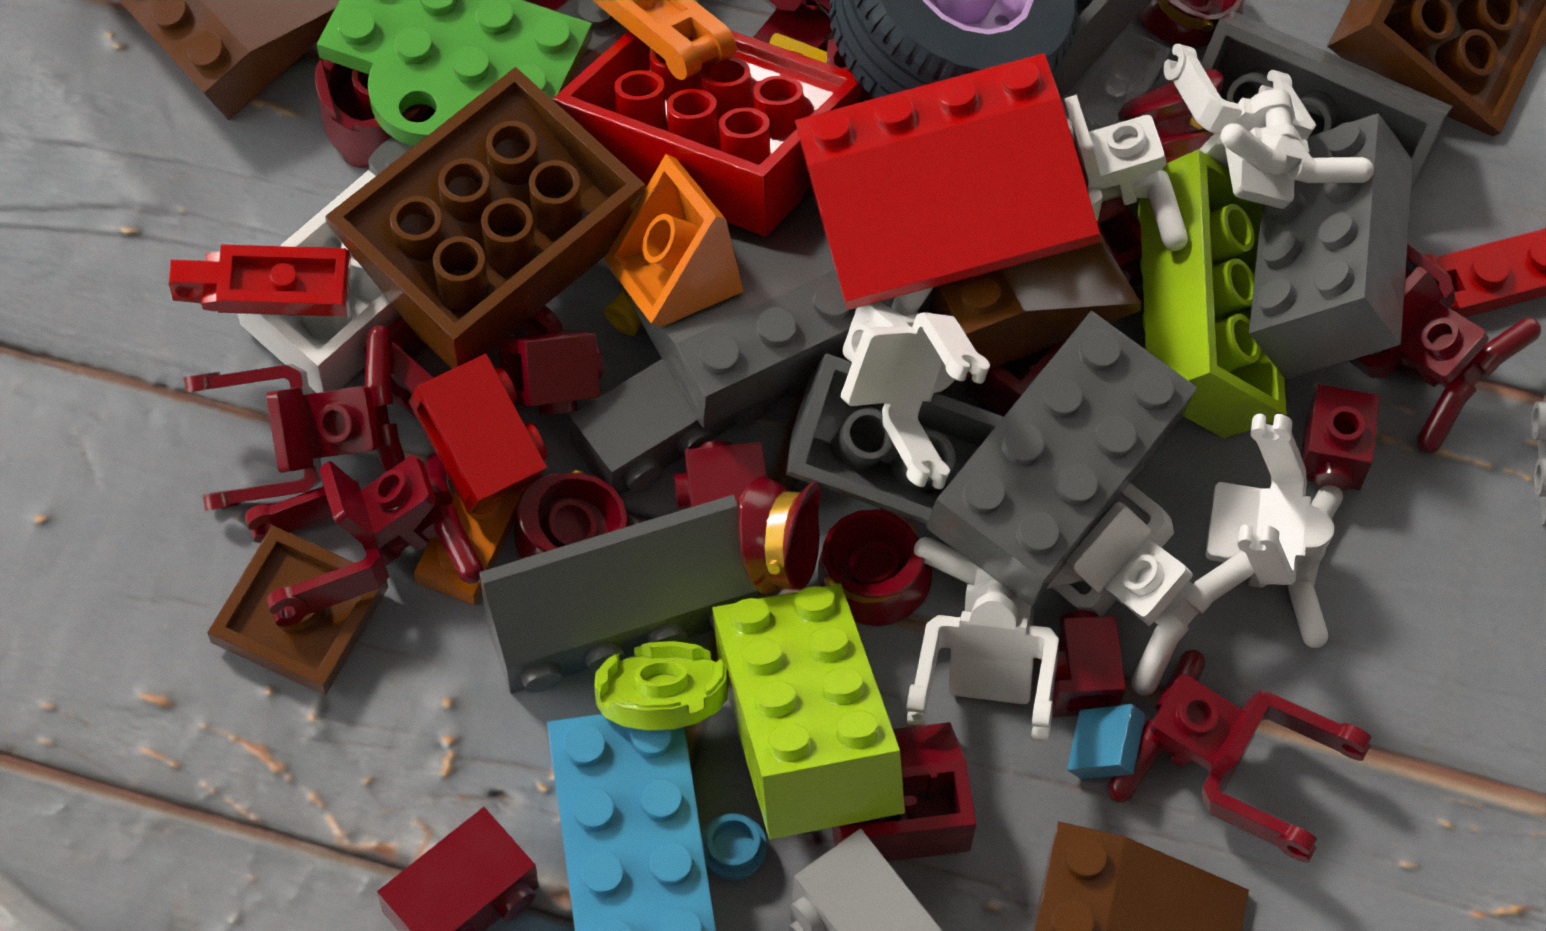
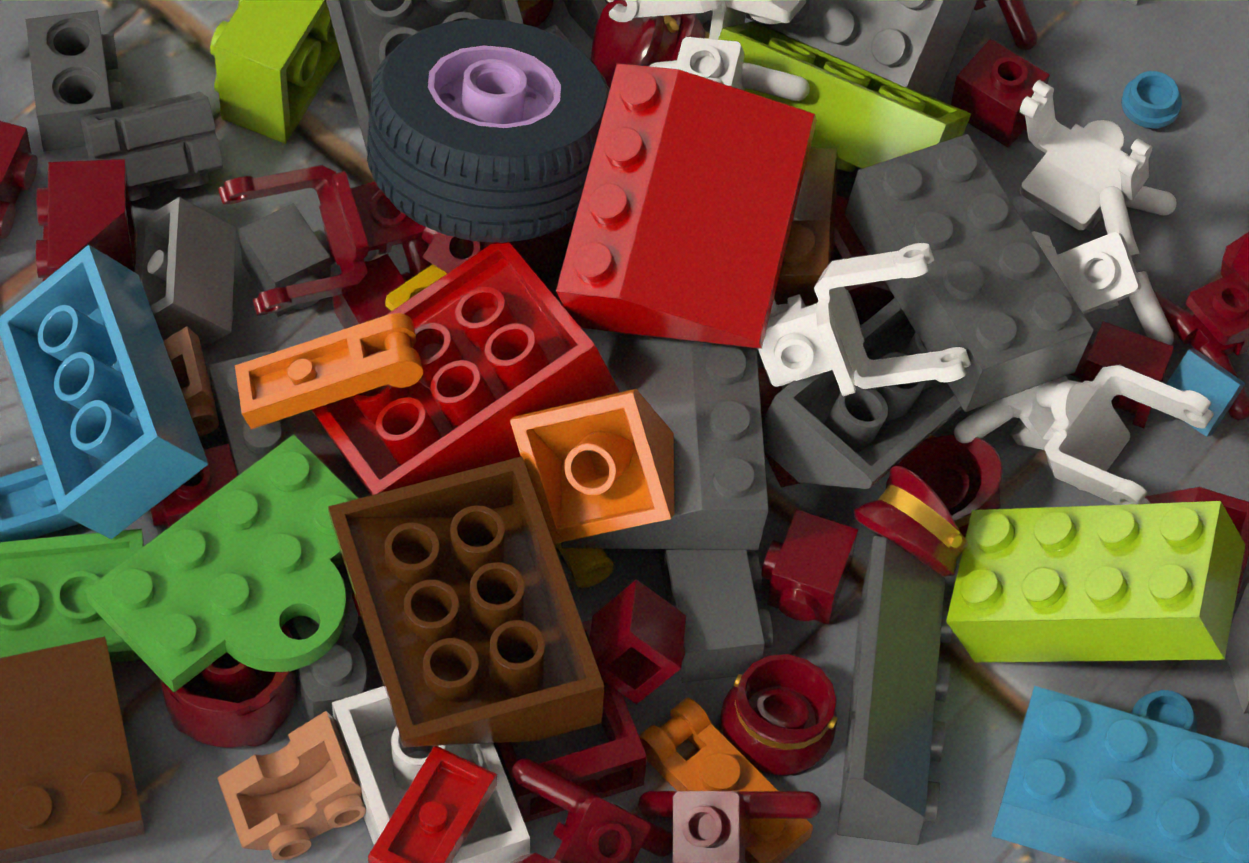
camera: 65 degrees left, 5 degrees down
red piece [409,353,547,515] -> none
lime tile [594,641,728,731] -> none
none -> nougat cylinder [217,711,366,860]
none -> dark azure plate [1121,71,1182,128]

